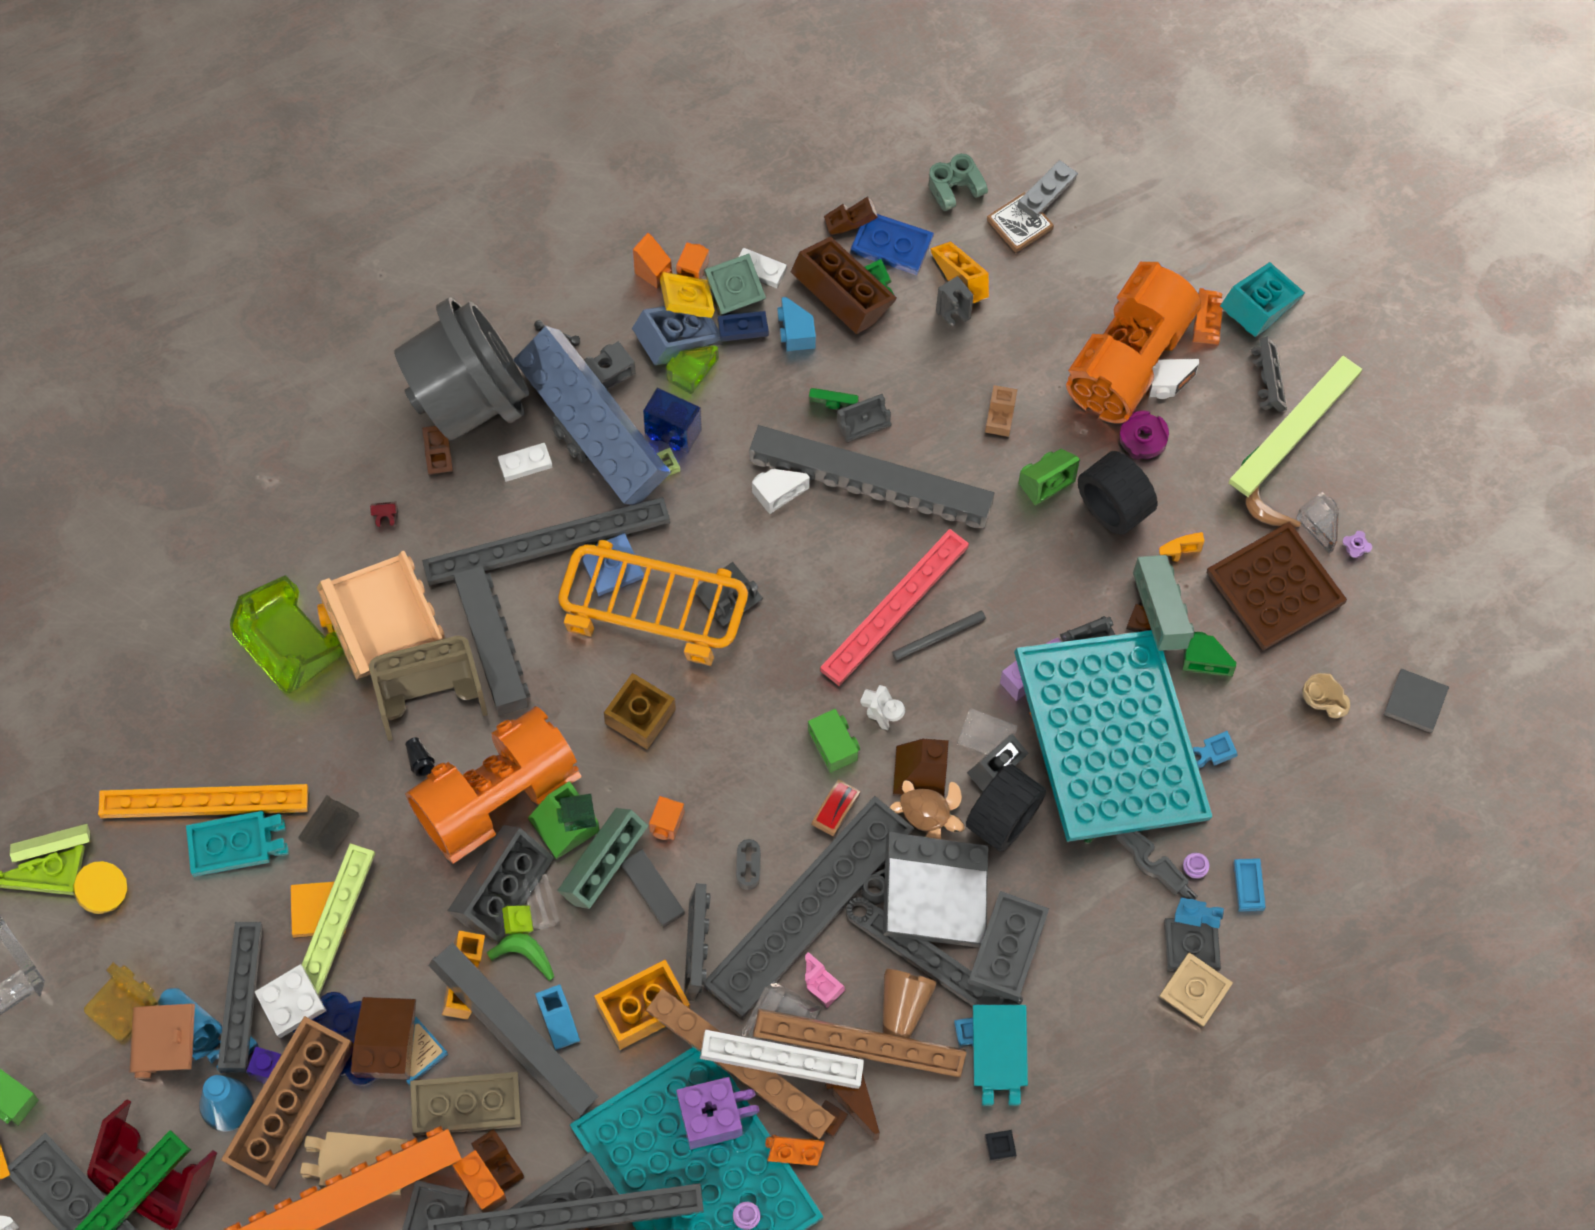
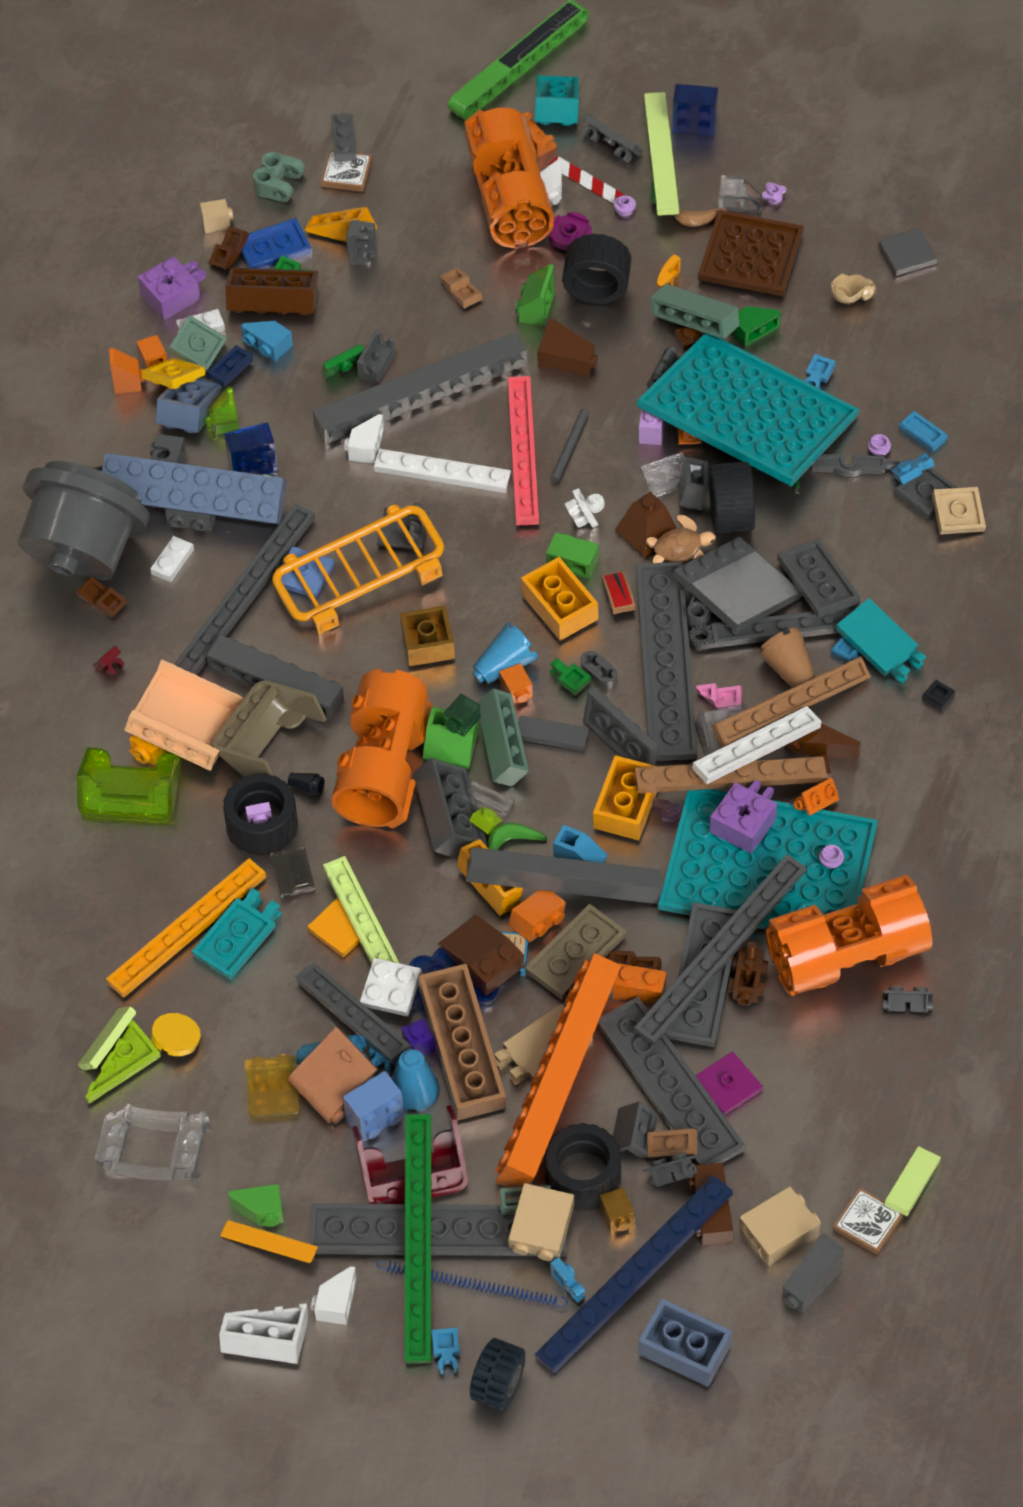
camera: 40 degrees left, 10 degrees down
none -> medium lavender hinge [137,256,206,320]
none -> tan brick [200,199,234,234]
none -> black tyre [223,774,298,855]
none -> lavender plate [245,802,272,824]
none -> medium blue brick [343,1071,404,1143]
none -> white plate [374,449,511,493]
none -> bright green beam [447,0,589,120]
none -> dark azure cone [472,622,539,684]
none -> orange brick [509,890,566,942]
none -> light orange brick [521,557,598,641]
none -> reddish brown slope [537,318,598,376]
none -> sticker [548,156,625,204]
none -> green plate [550,658,591,696]
none -> lavender plate [614,195,636,216]
none -> plate [652,798,683,822]
none -> clear blue brick [672,84,718,136]

